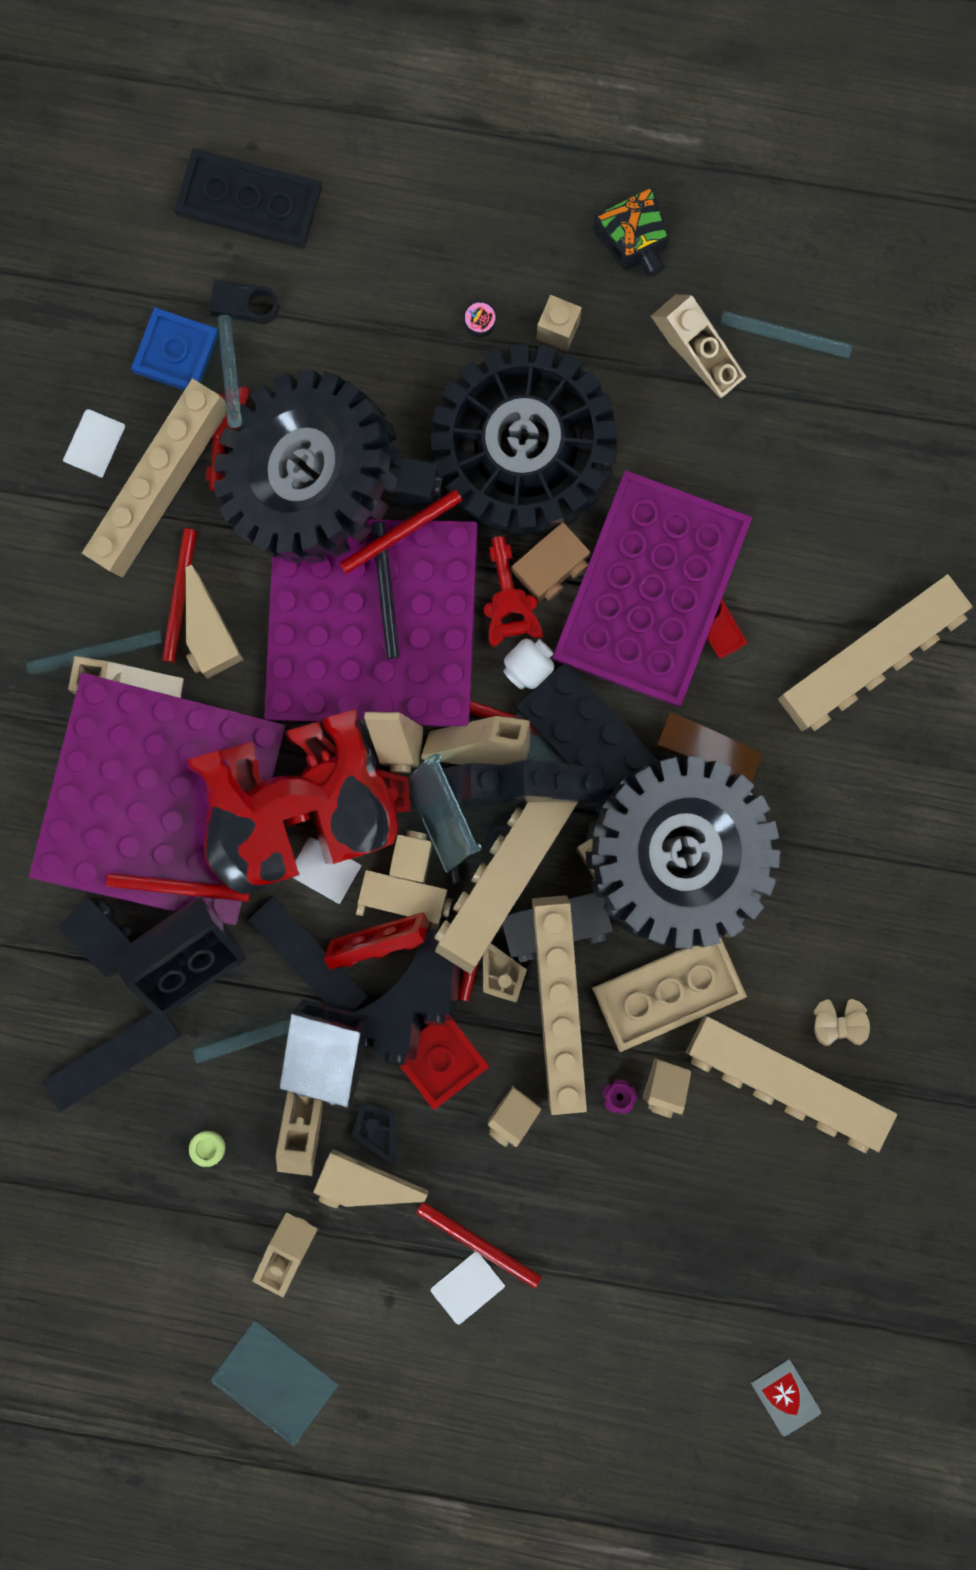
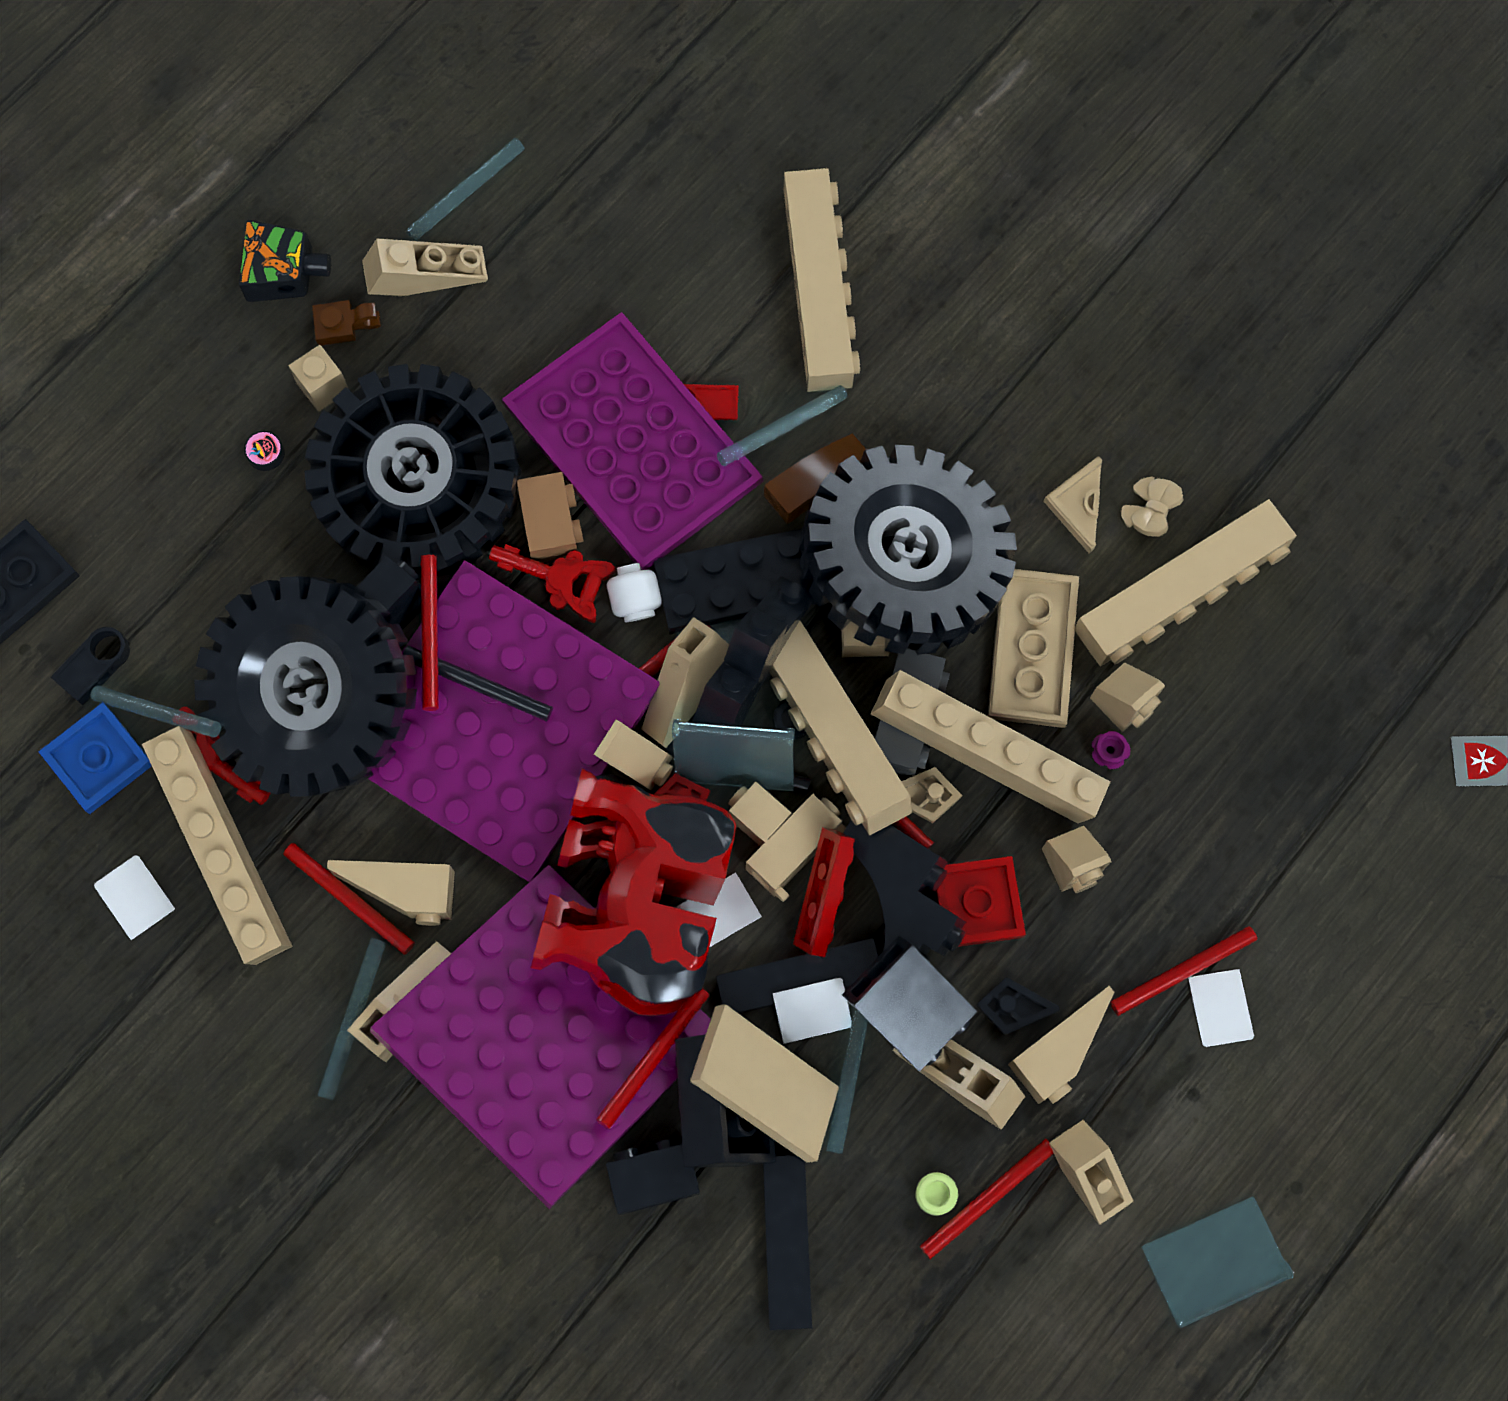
camera: 65 degrees left, 10 degrees down
none -> reddish brown plate [312,300,381,346]
none -> tan tile [690,1004,839,1163]
none -> clear light blue bar [717,385,847,466]
none -> white sticker [773,978,852,1044]
none -> red bar [920,1138,1054,1259]
none -> tan tile [1043,456,1102,553]

